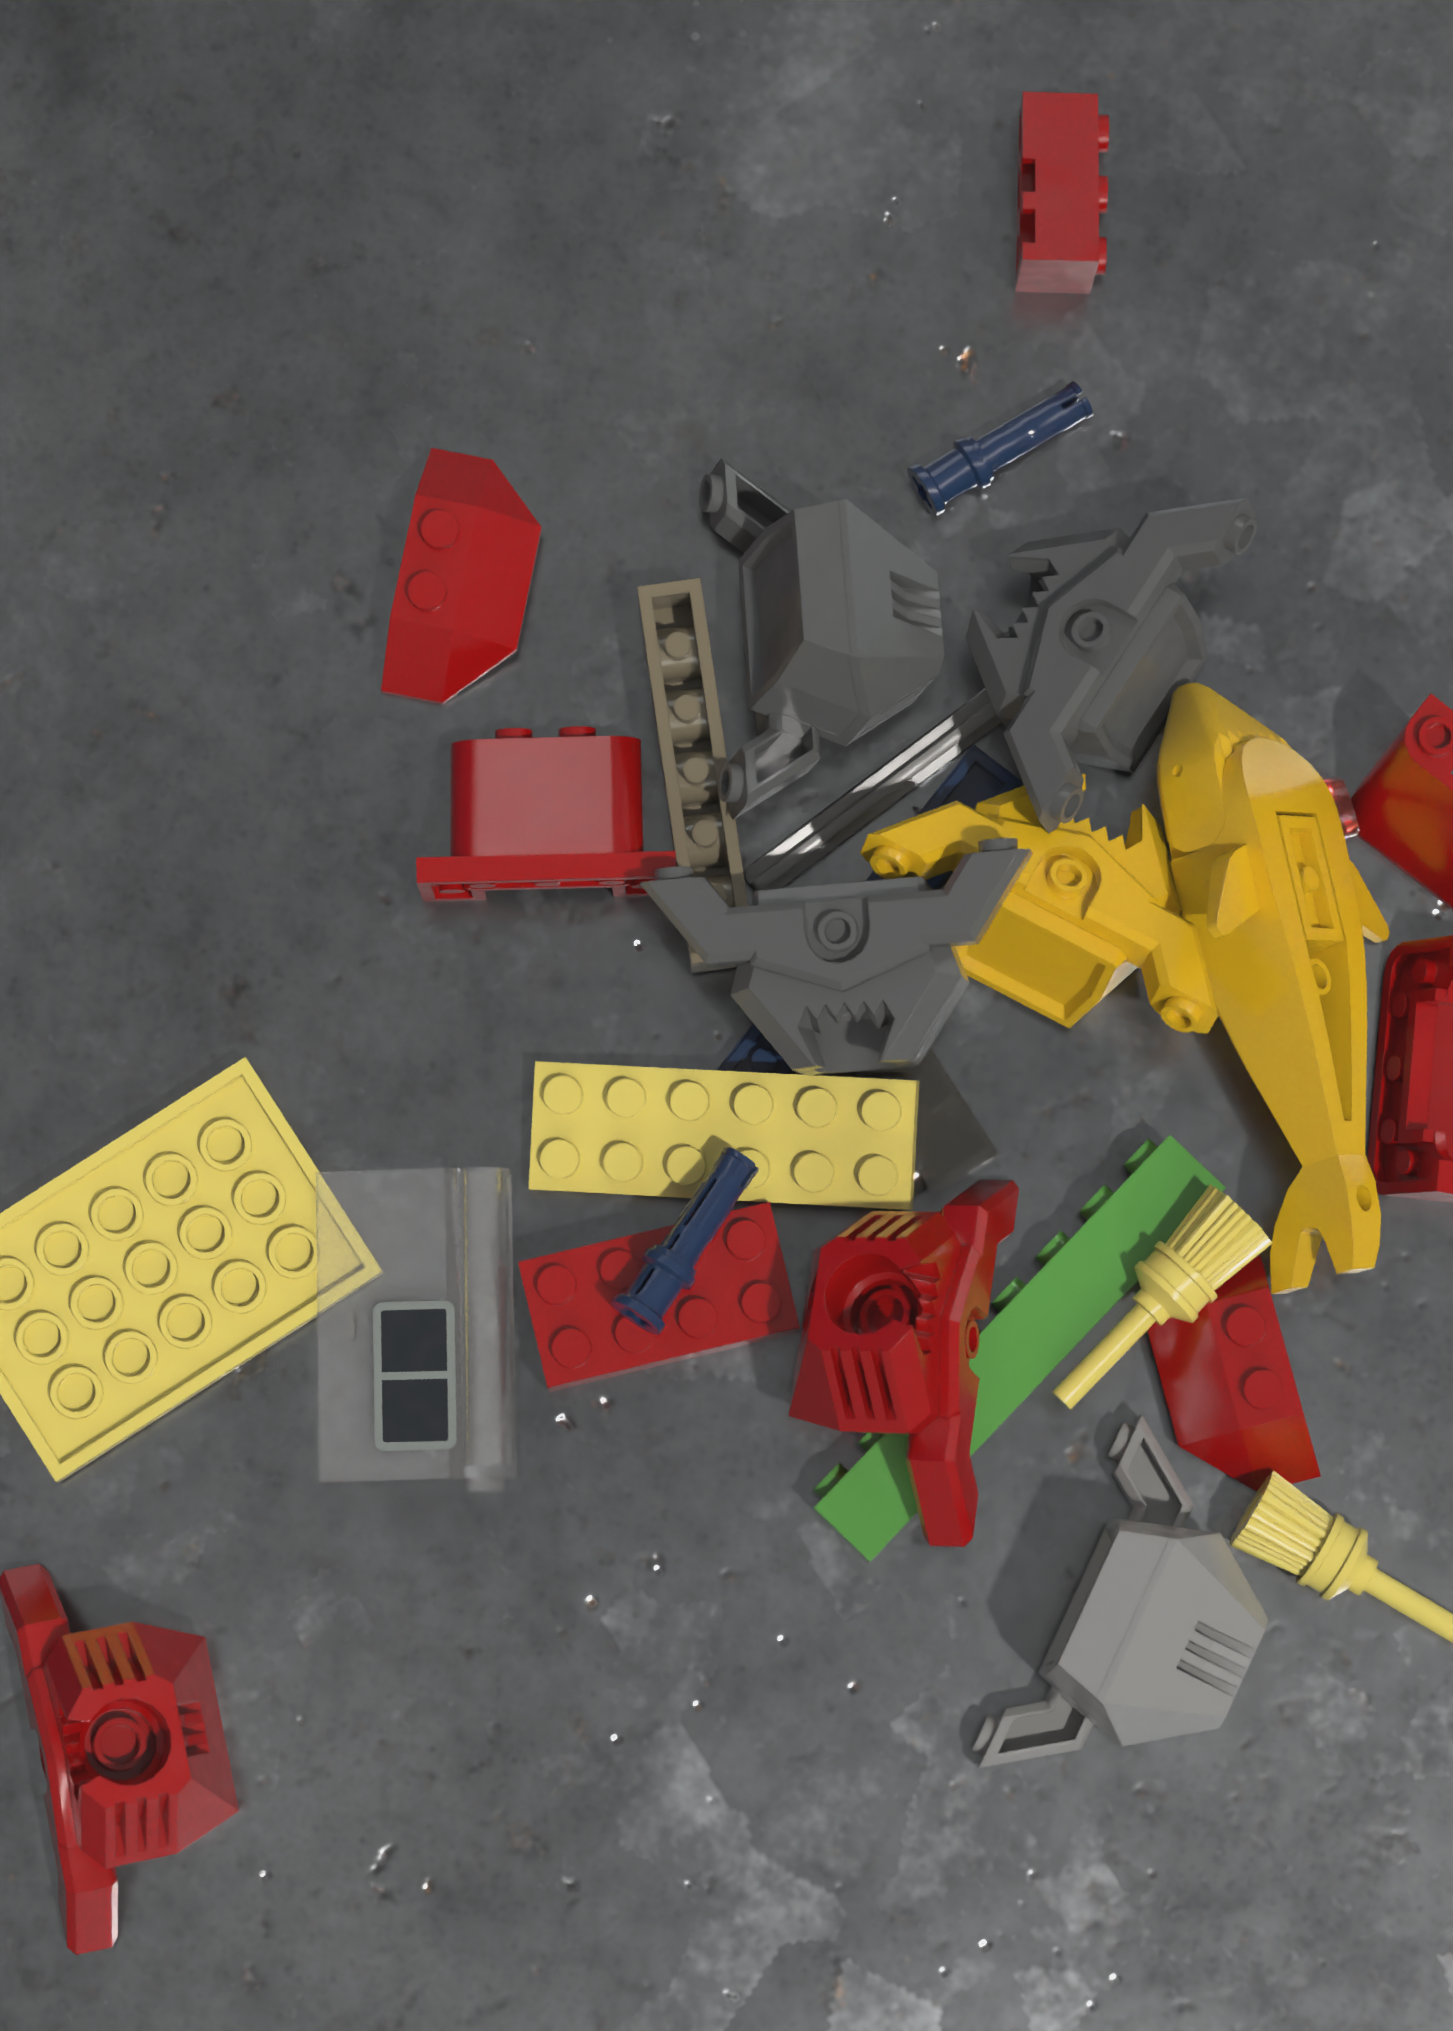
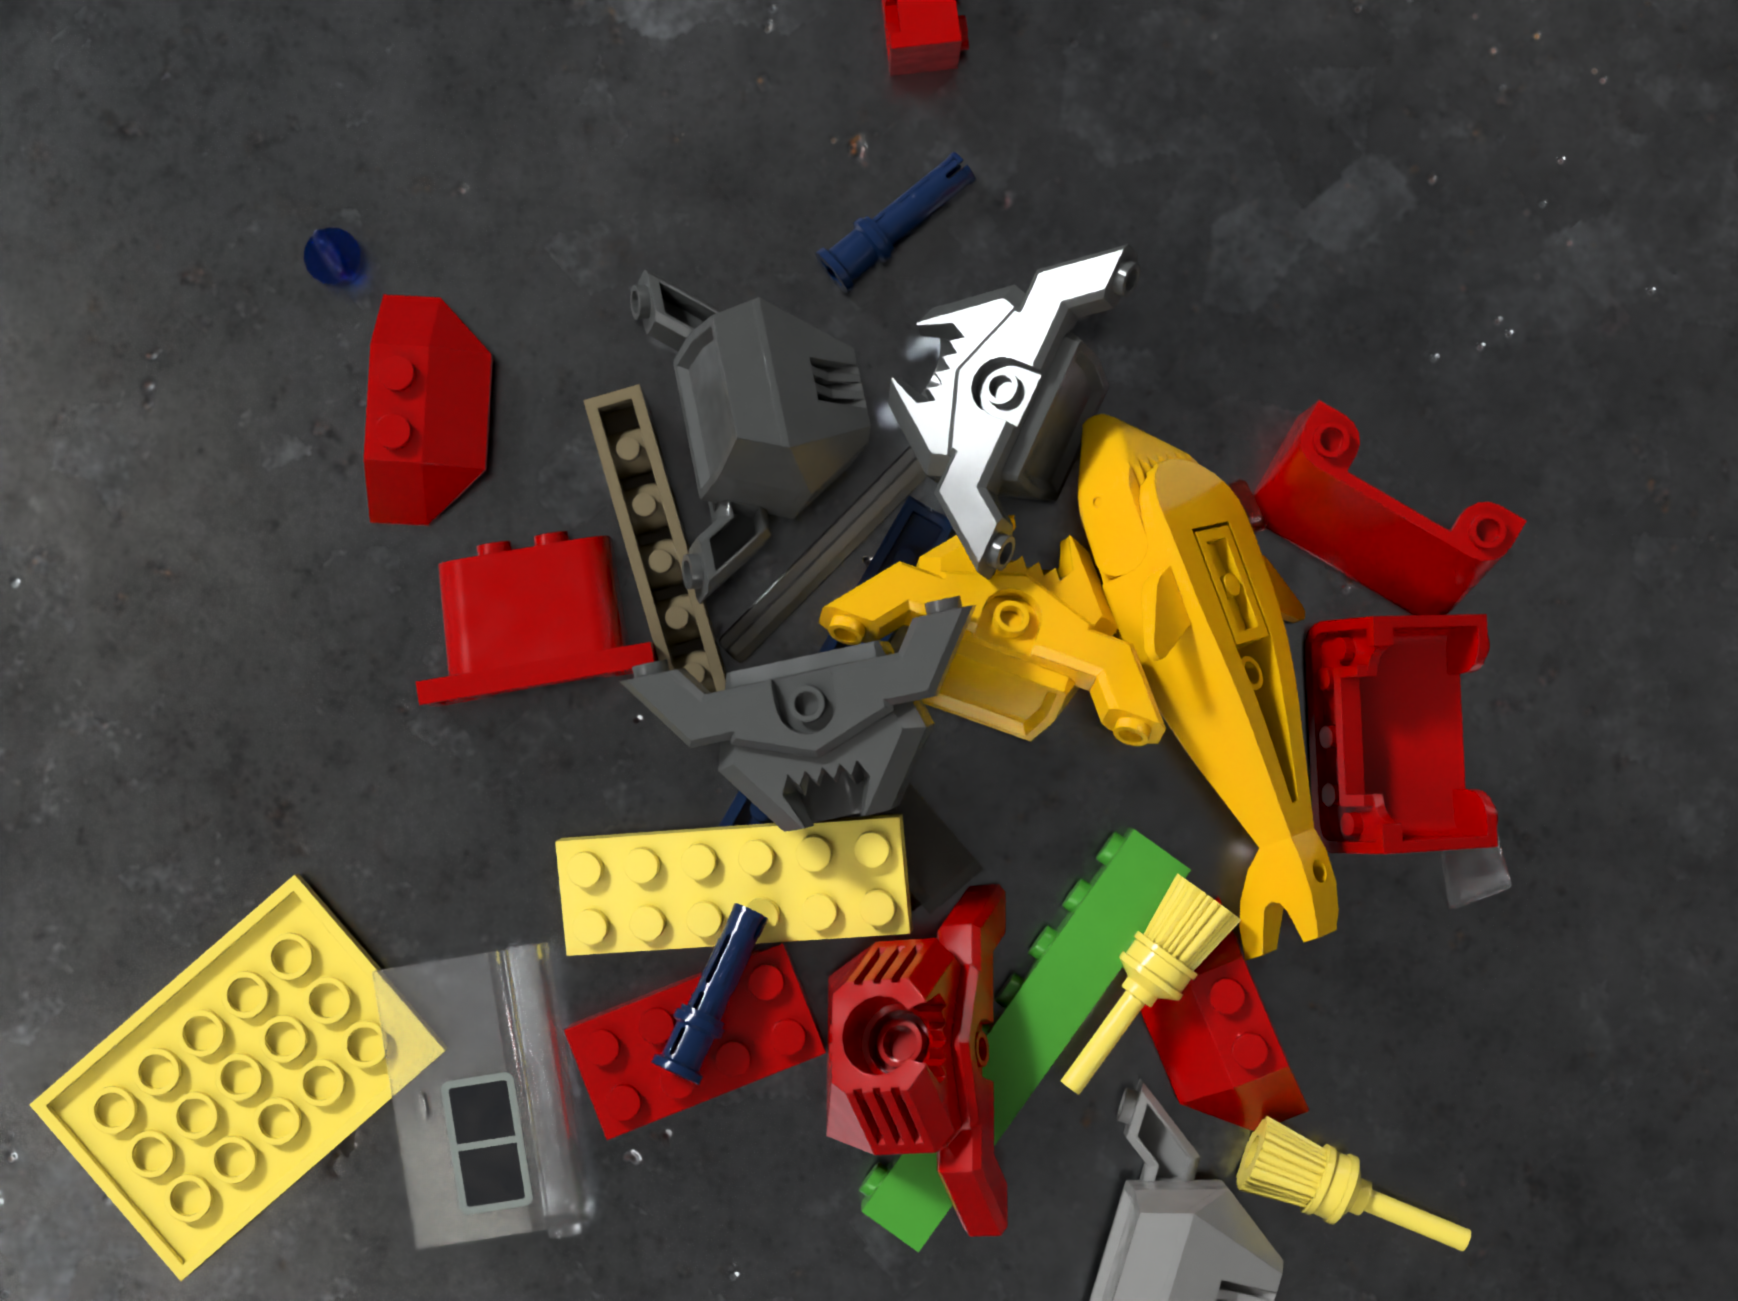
camera: 10 degrees left, 5 degrees up
none -> clear blue tile [304,227,364,287]

